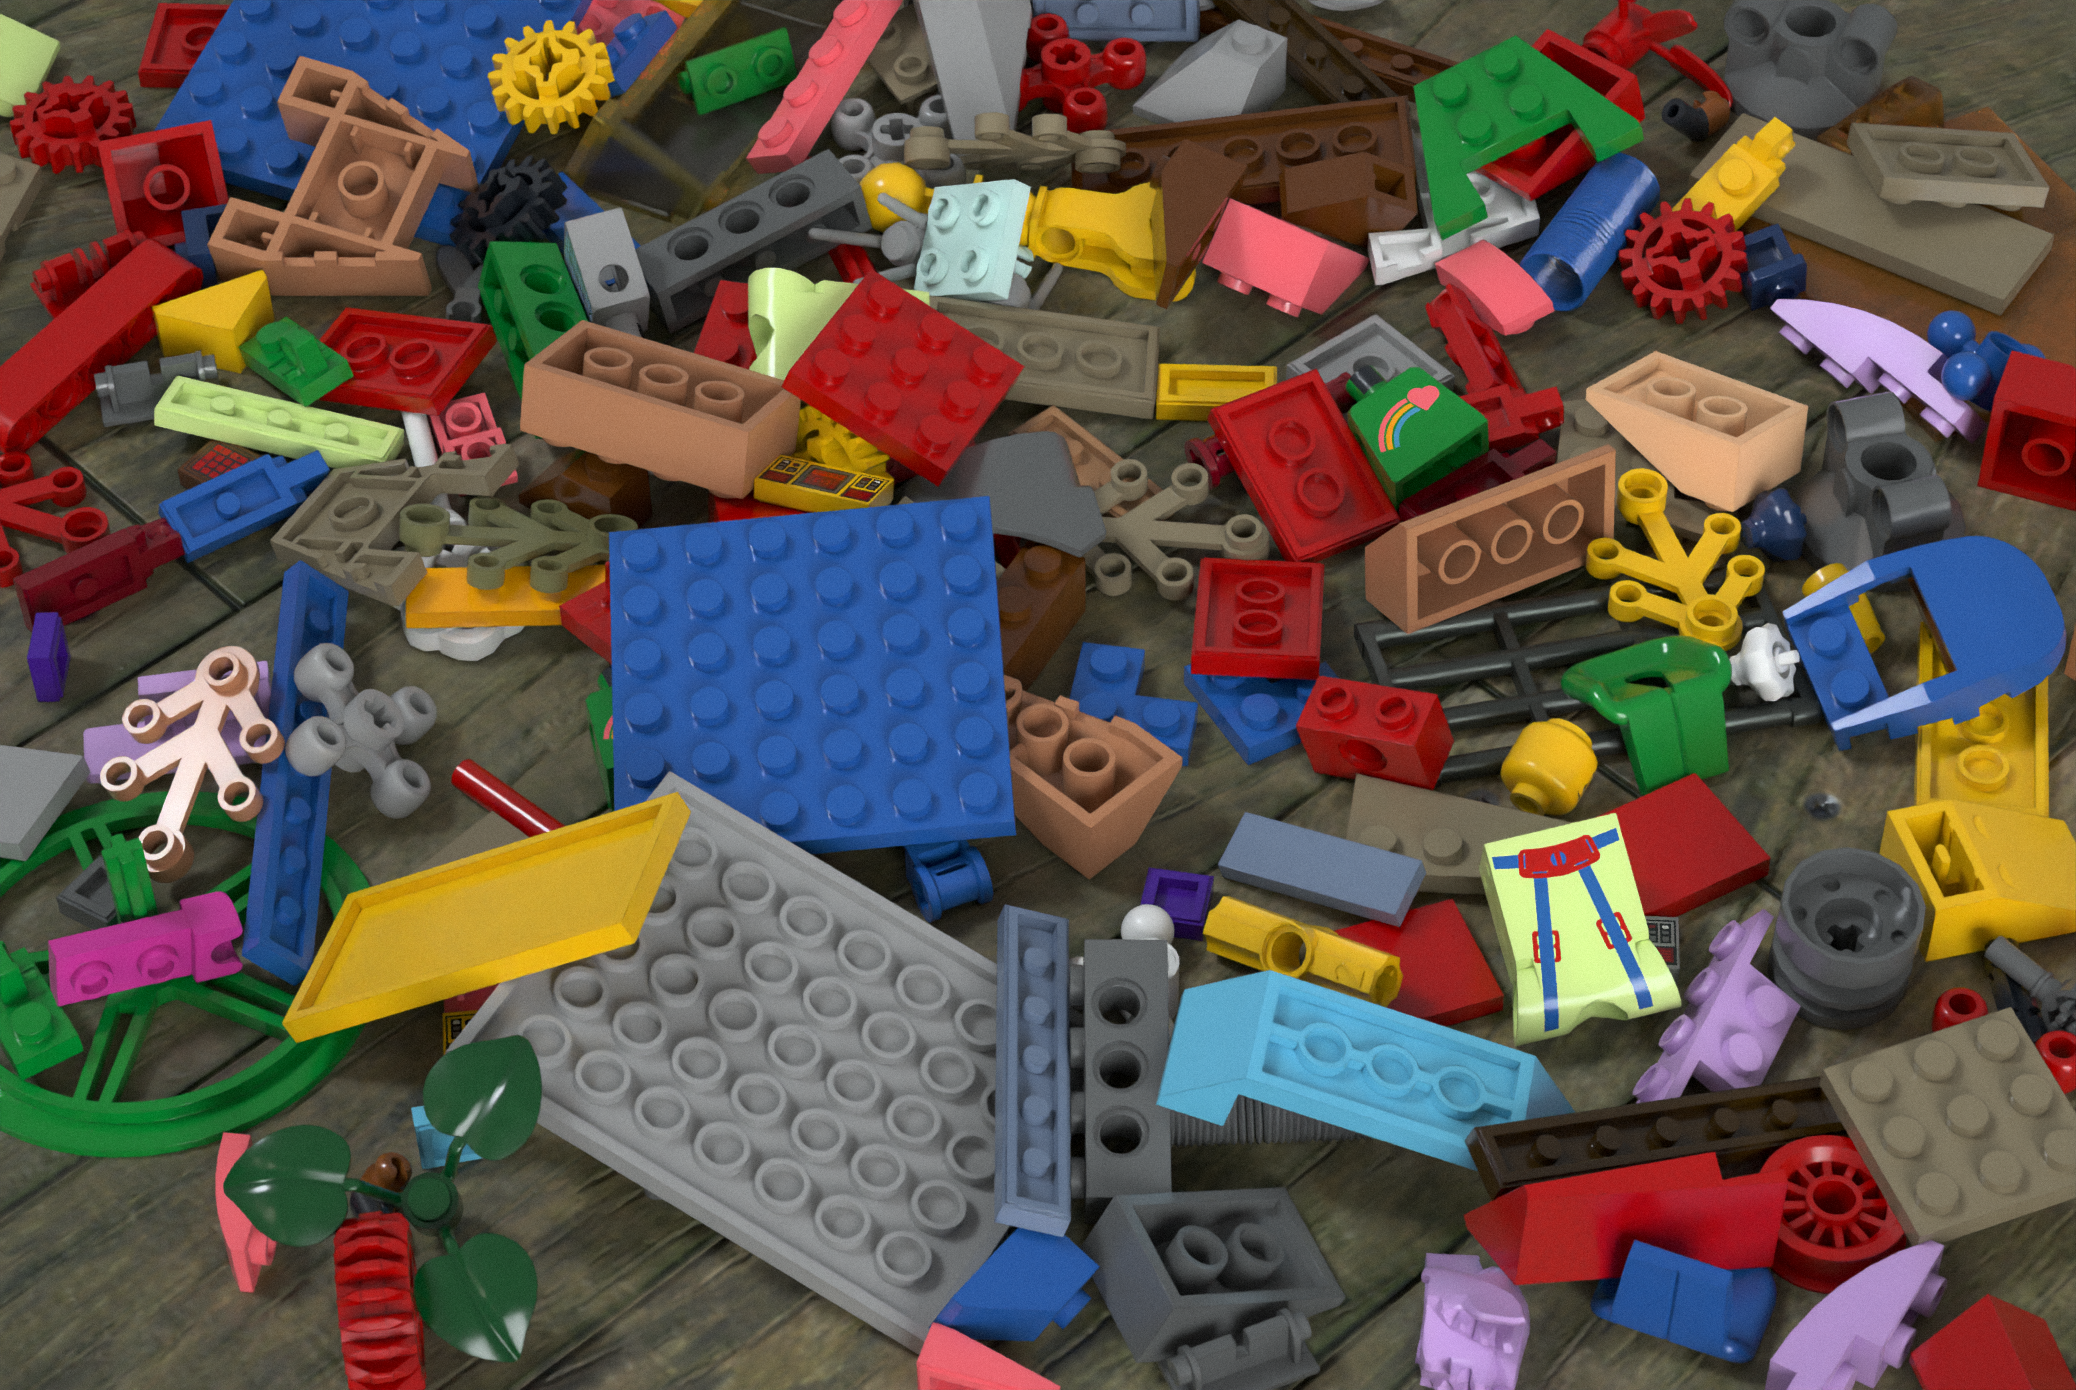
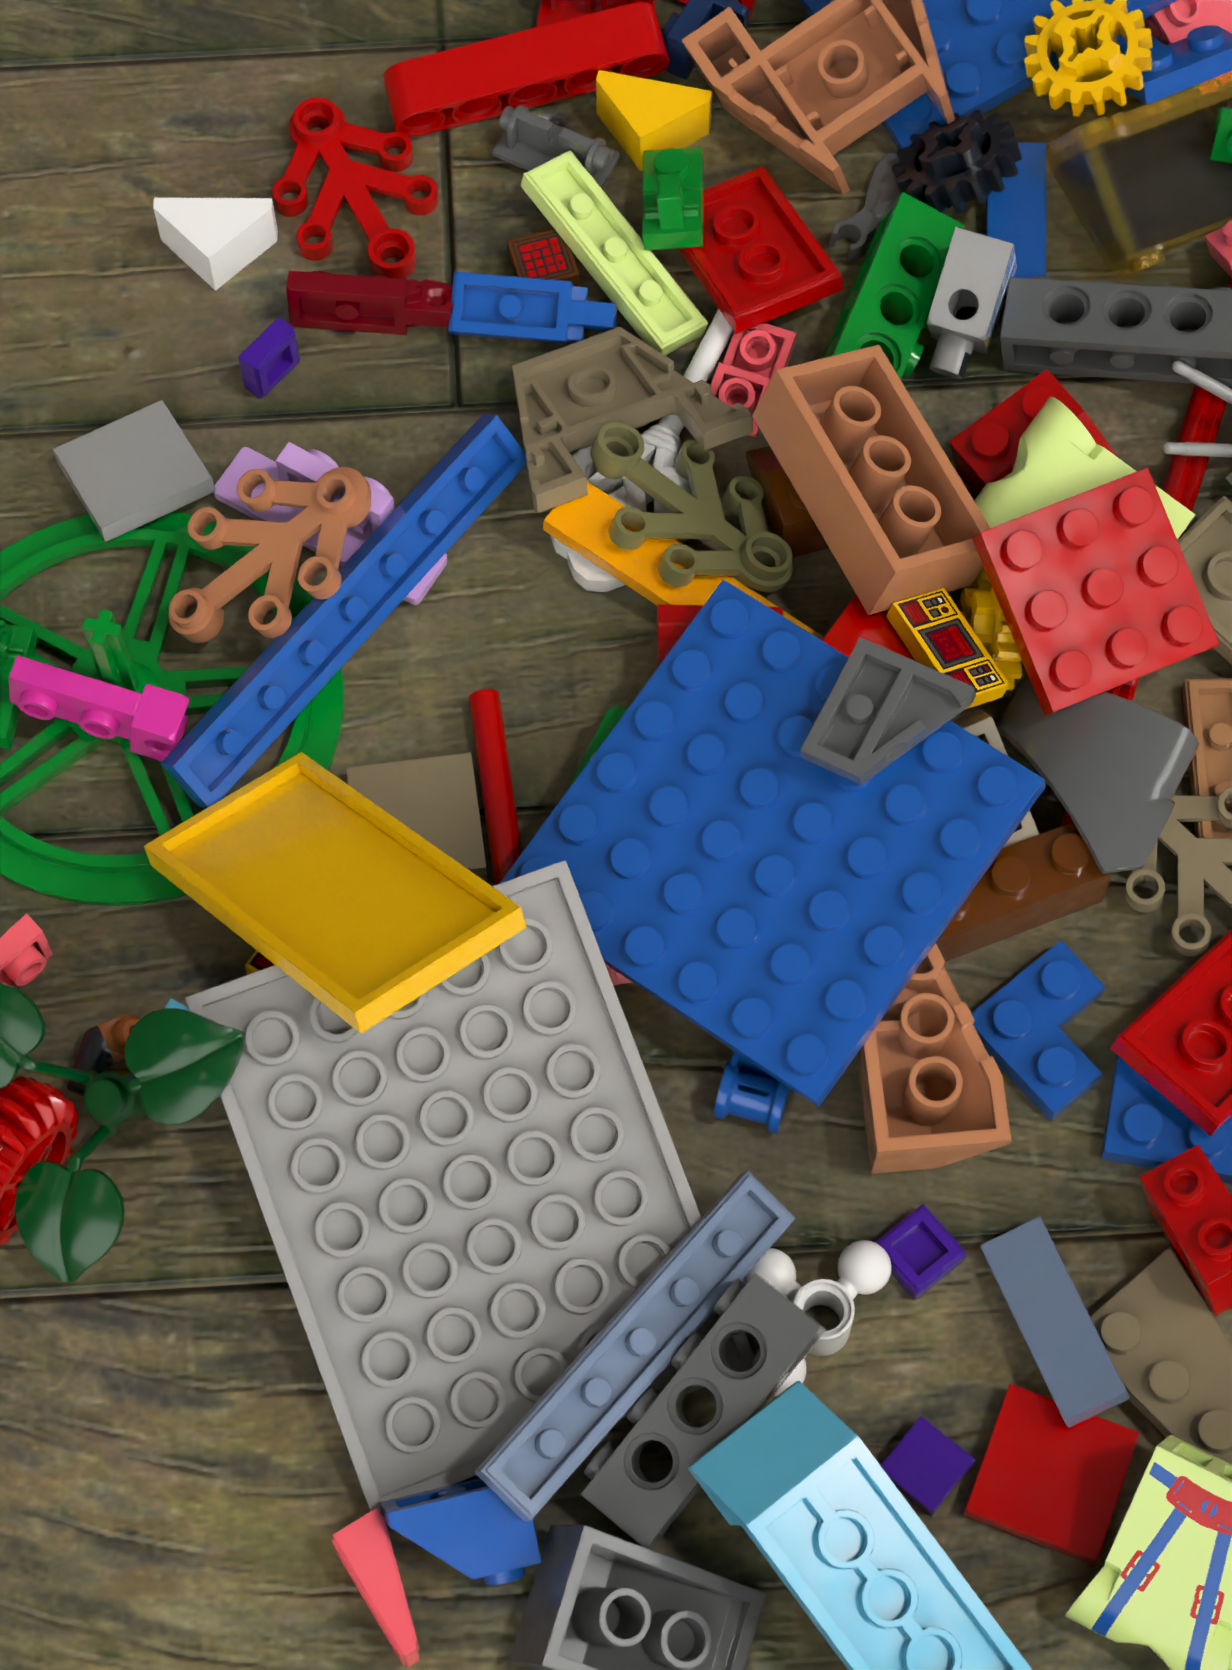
camera: 40 degrees right, 20 degrees up
dark grey tile [56,856,119,930] -> none
light grey gear [285,643,437,819] -> none
yellow piece [1203,896,1404,1007] -> none
none -> dark grey wing [800,637,976,785]

